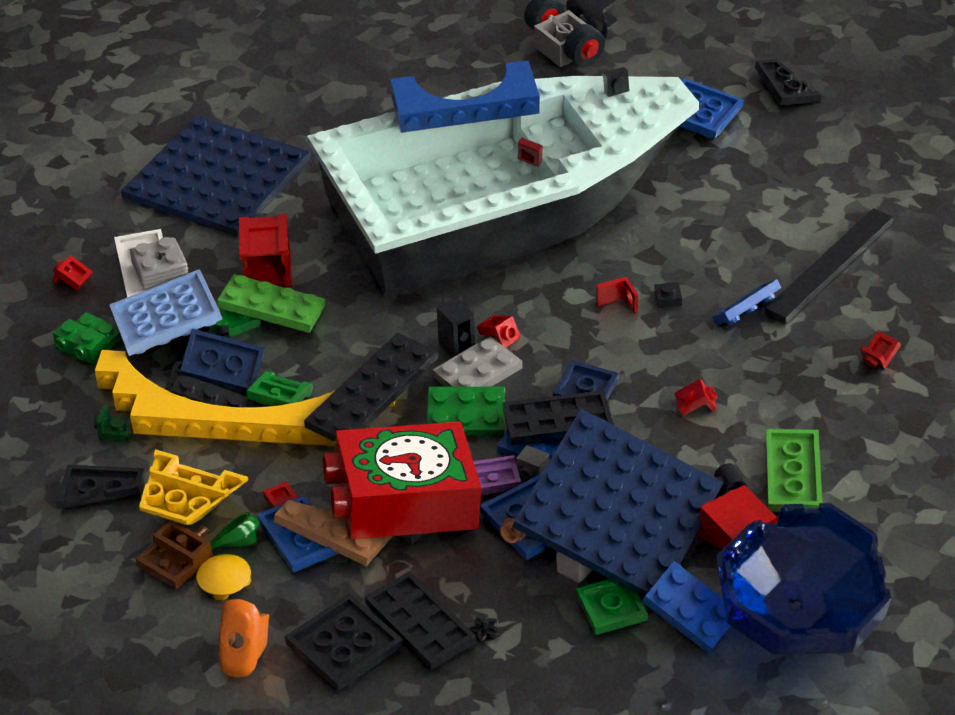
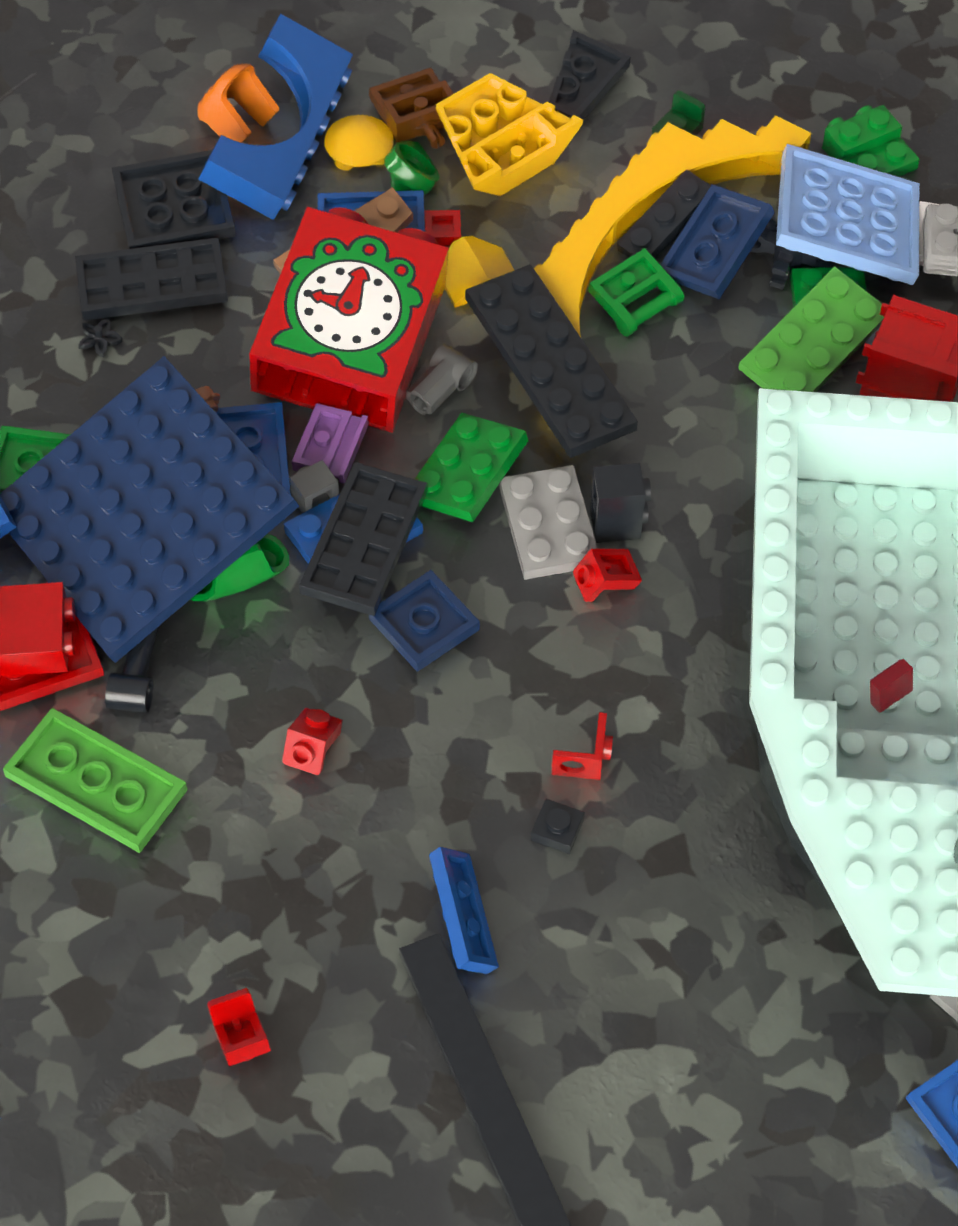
camera: 115 degrees right, 15 degrees up
none -> blue arch [198,13,353,220]
none -> yellow slope [445,236,514,308]

